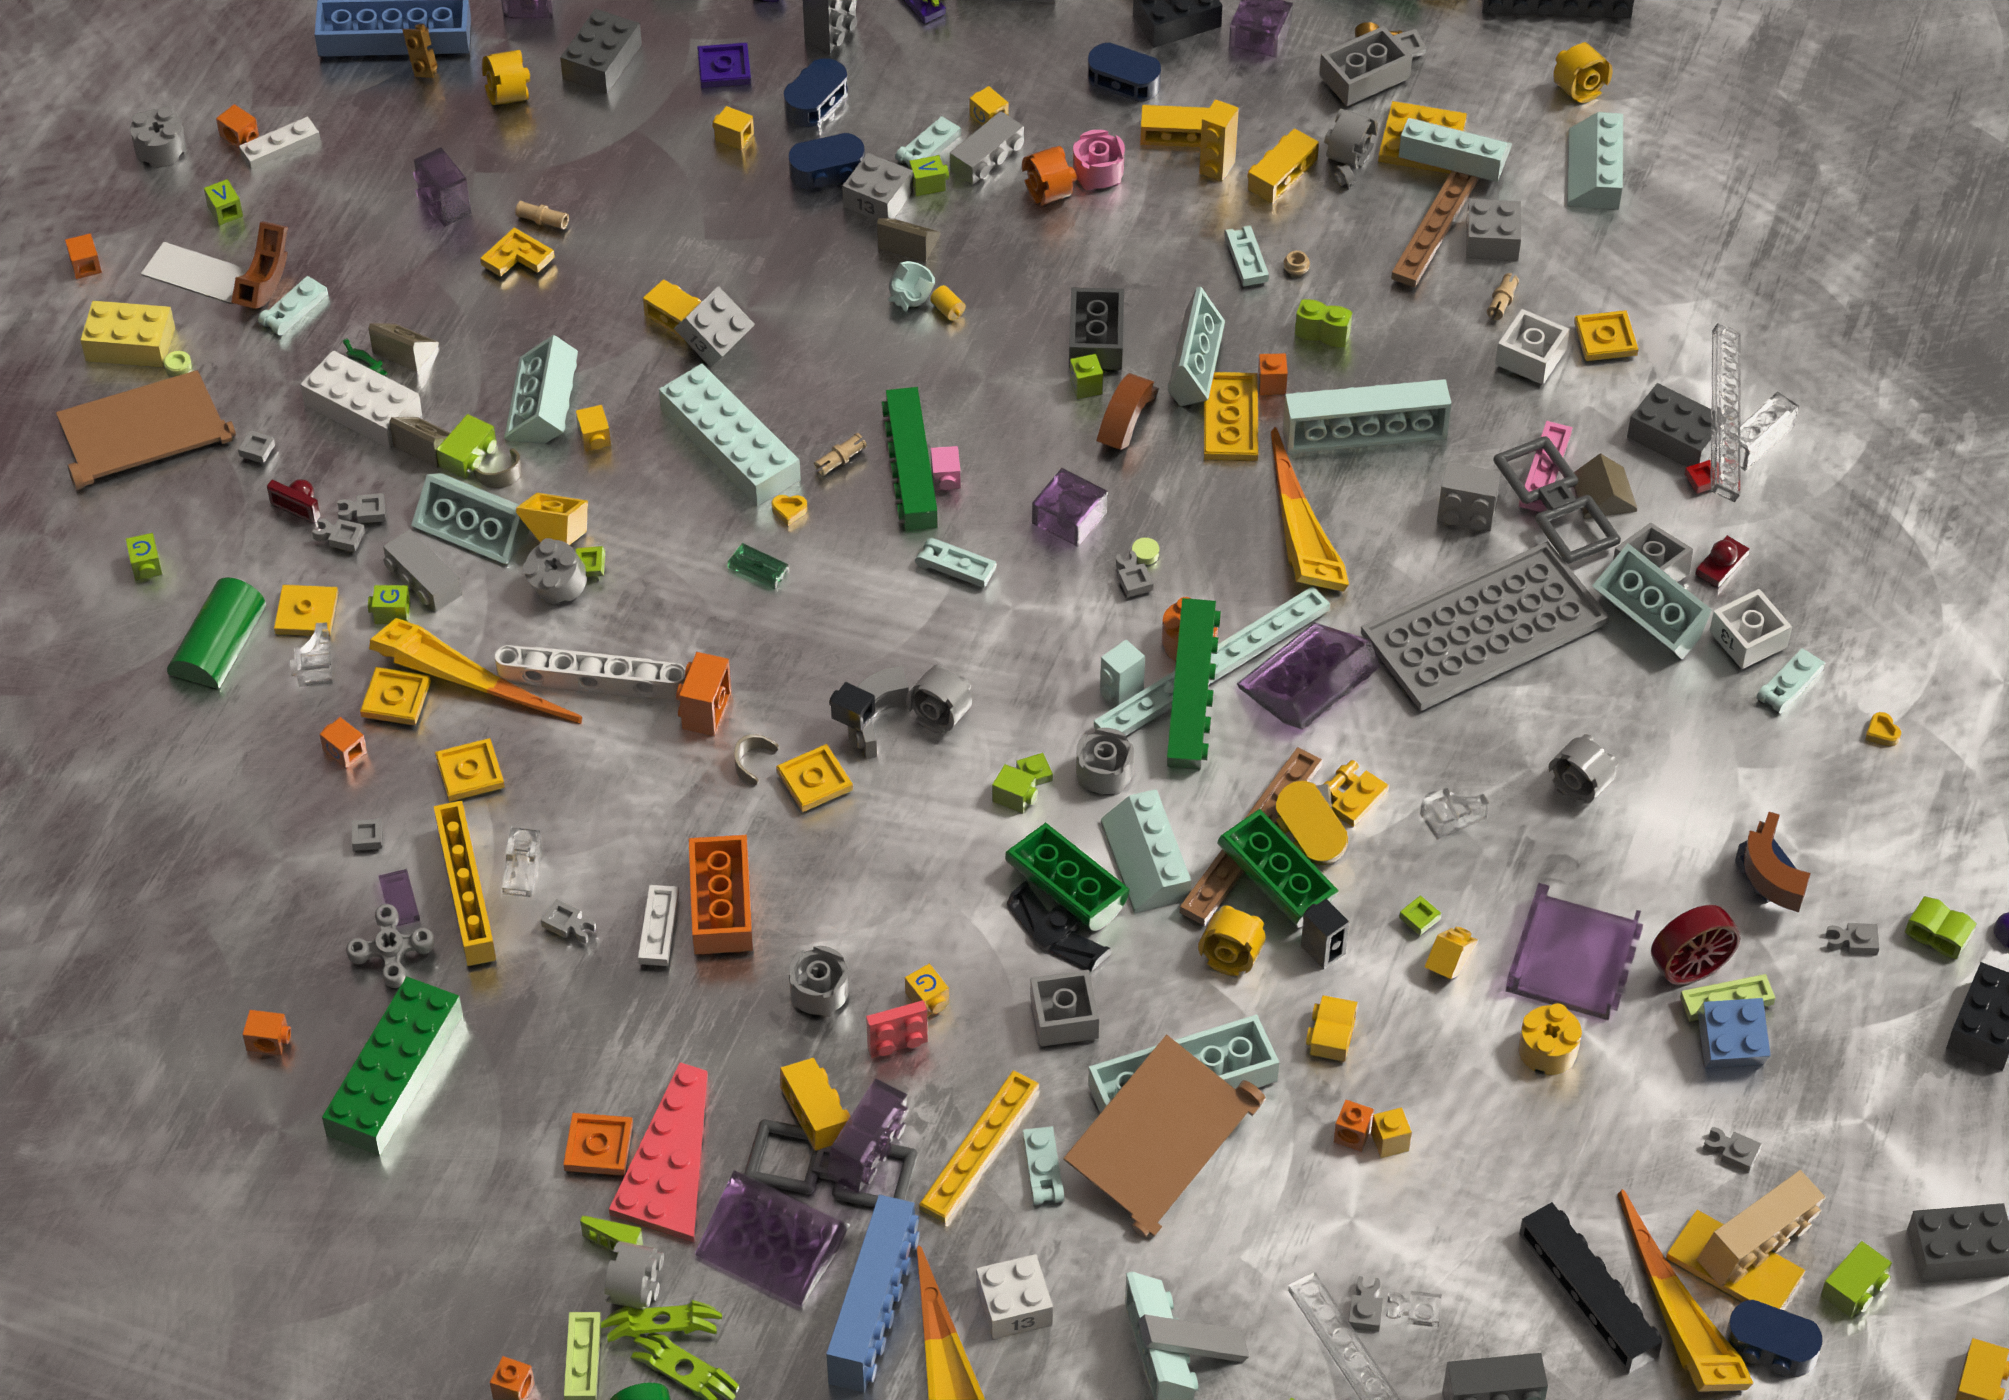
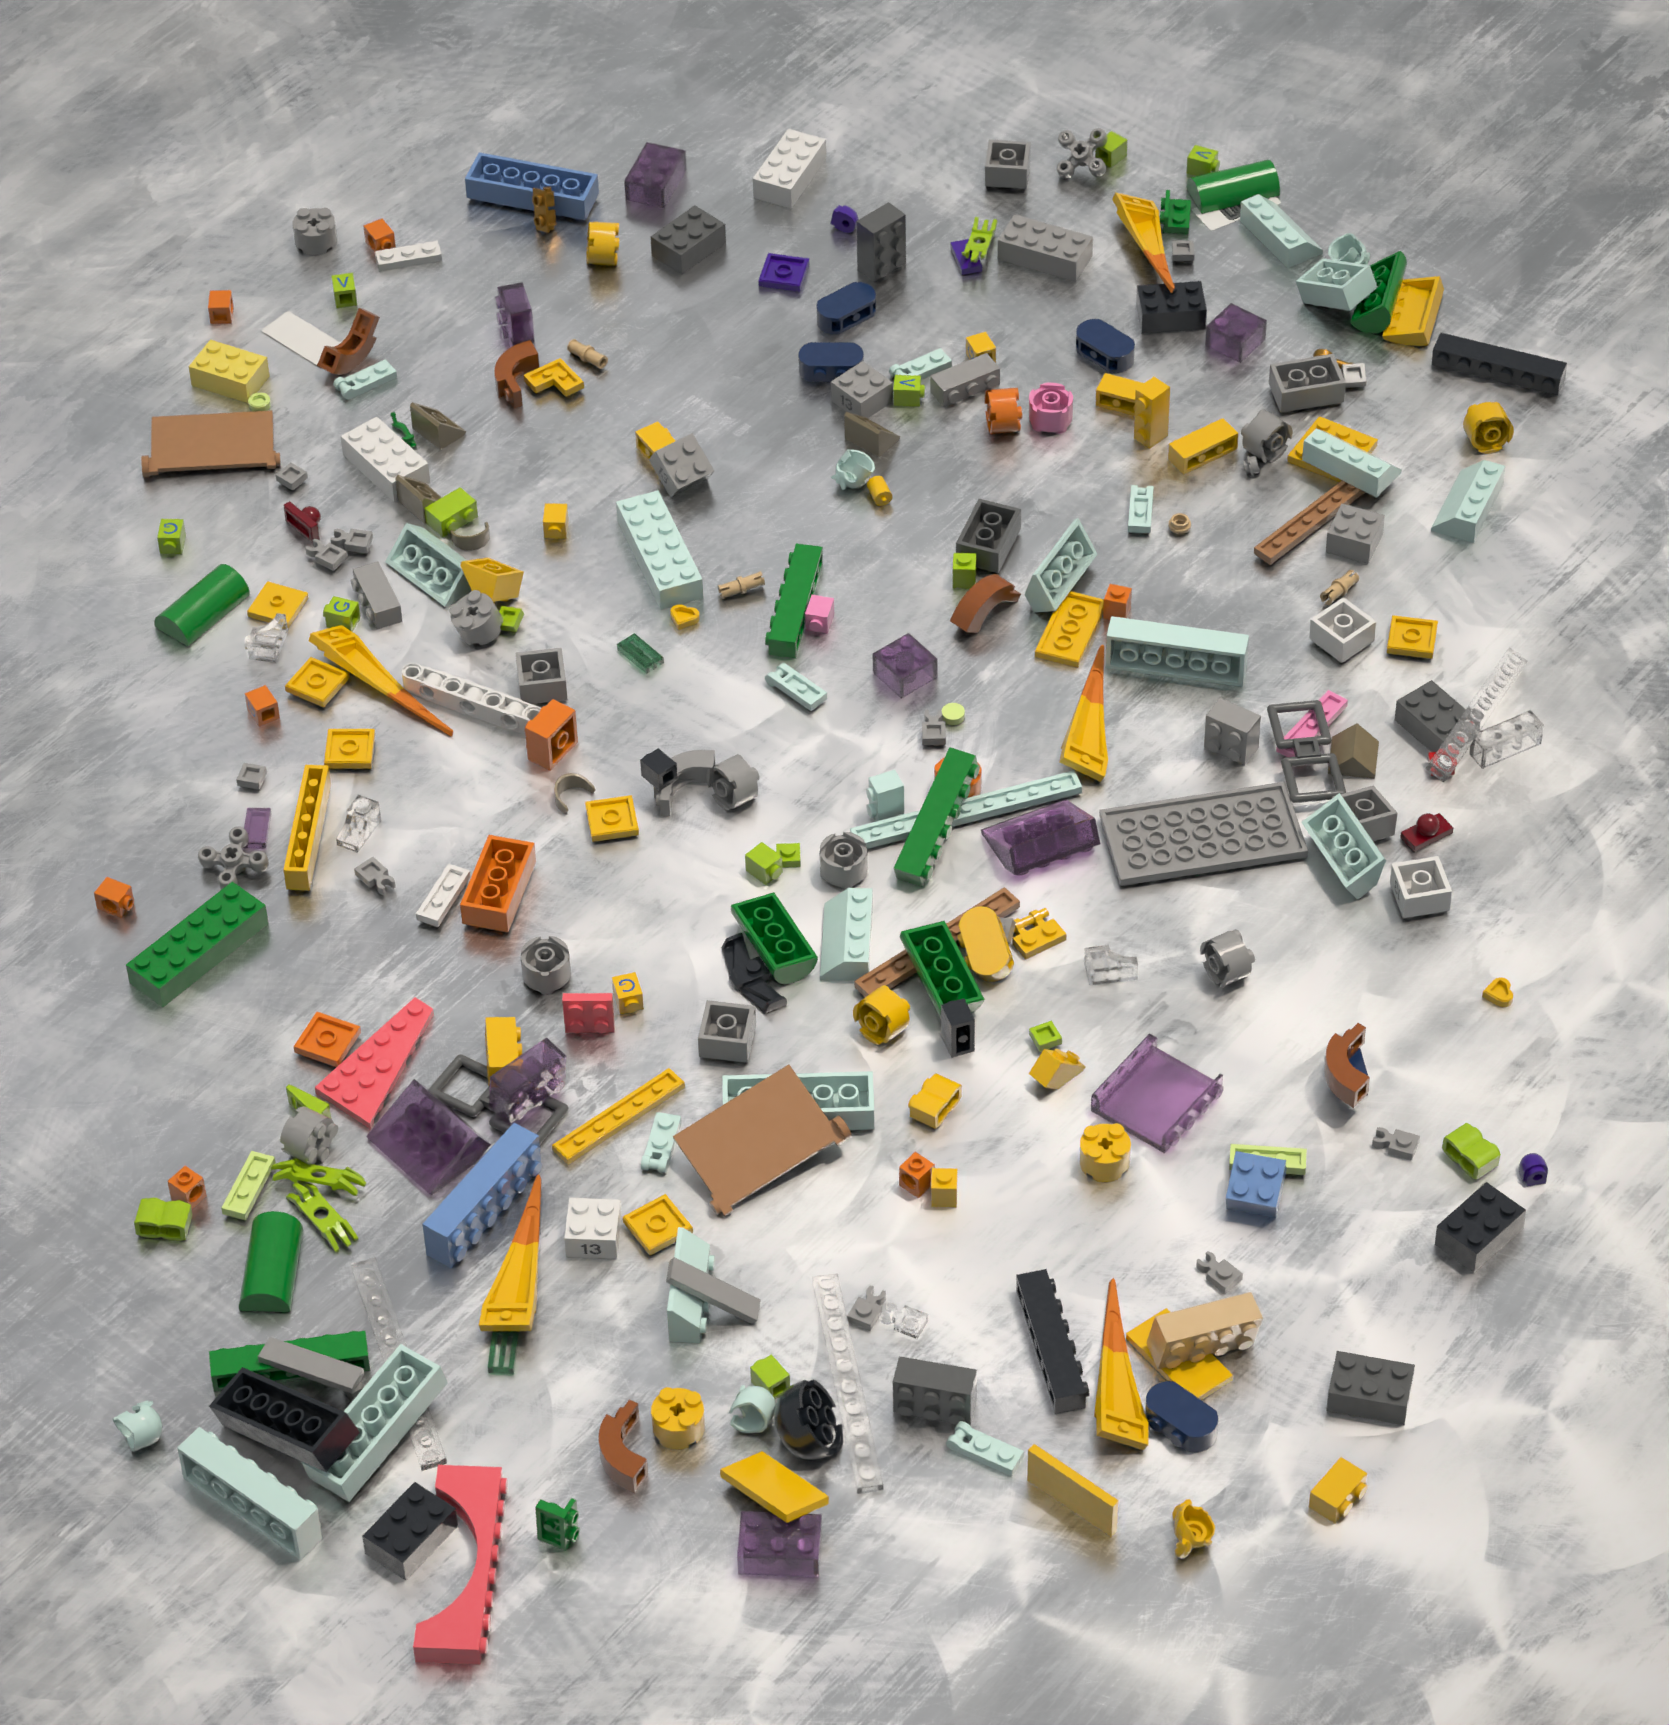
camera: 20 degrees right, 5 degrees down
light aqua slope [504,335,578,443] -> none
yellow brick [712,106,754,150] -> none
lime brick [1295,299,1352,347] -> none
dark red piece [1651,905,1741,985] -> none
light aqua plate [1756,648,1825,714] -> none
lime brick [1821,1241,1892,1318] -> none
none -> dark orange arch [494,340,539,409]
none -> light grey brick [516,648,568,704]
none -> yellow plate [622,1194,693,1255]

